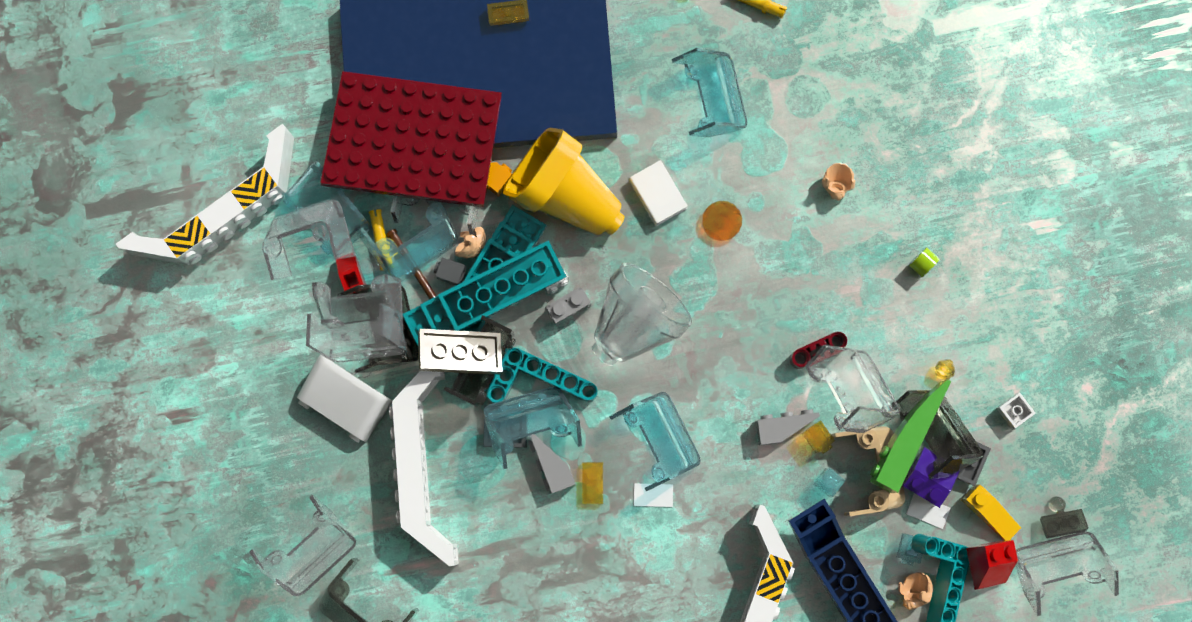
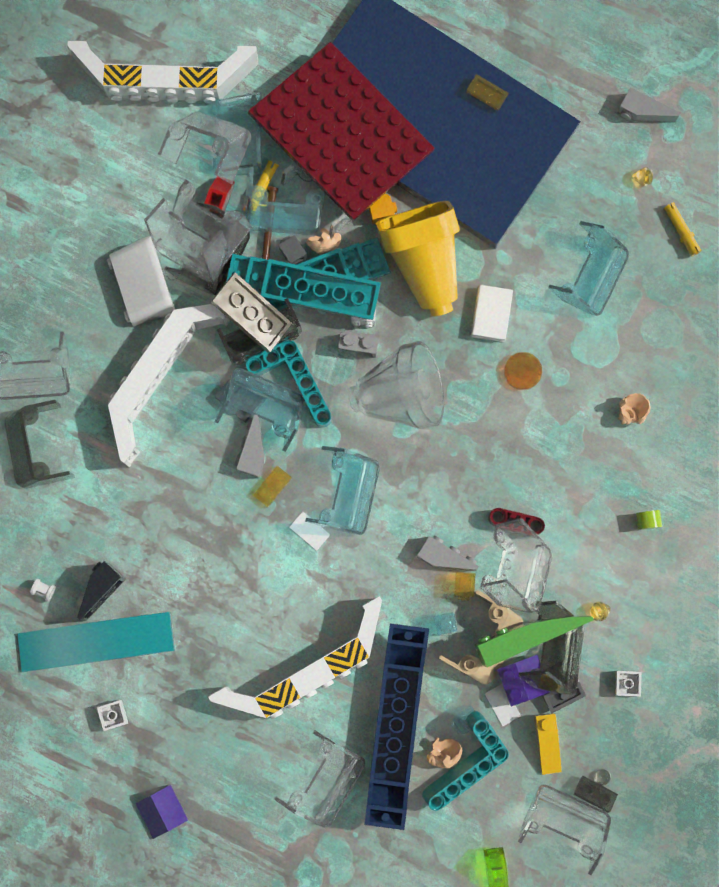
camera: 35 degrees right, 0 degrees up
red slope [966,540,1018,590] -> none

